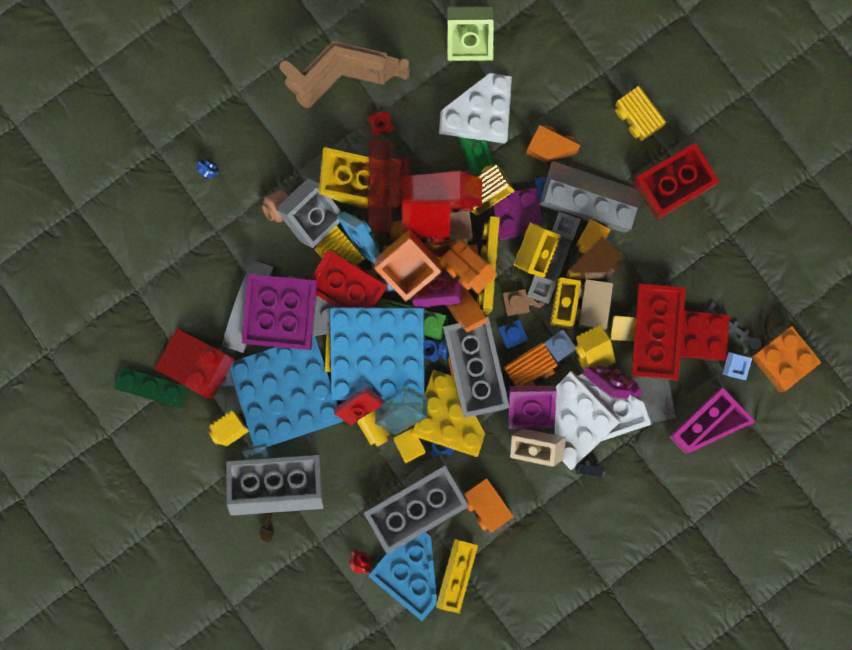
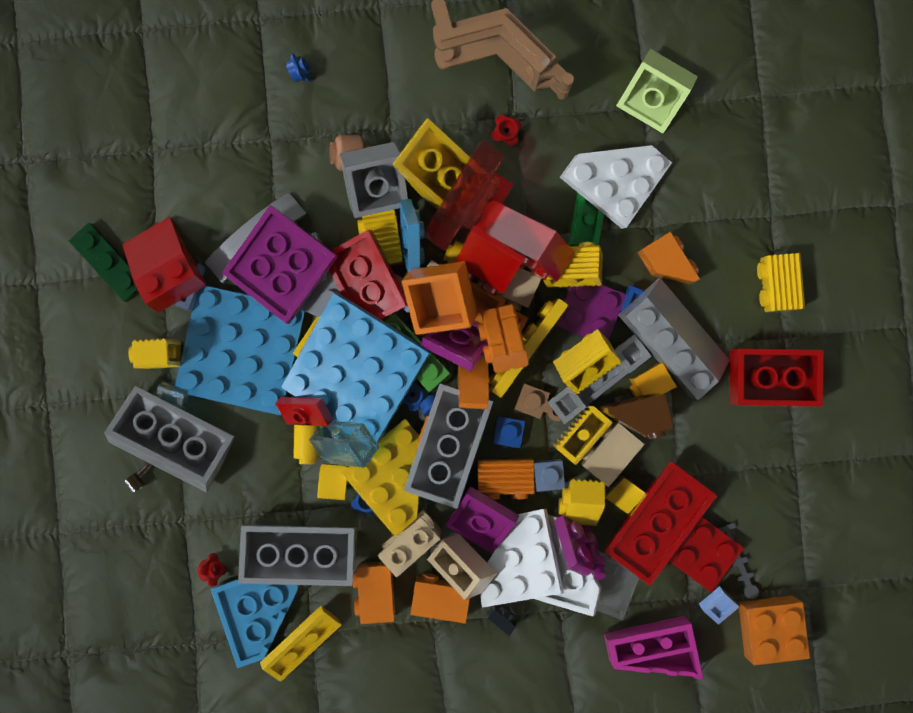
camera: 30 degrees right, 5 degrees up
none -> tan panel [379,509,441,578]
none -> orange brick [410,573,470,624]

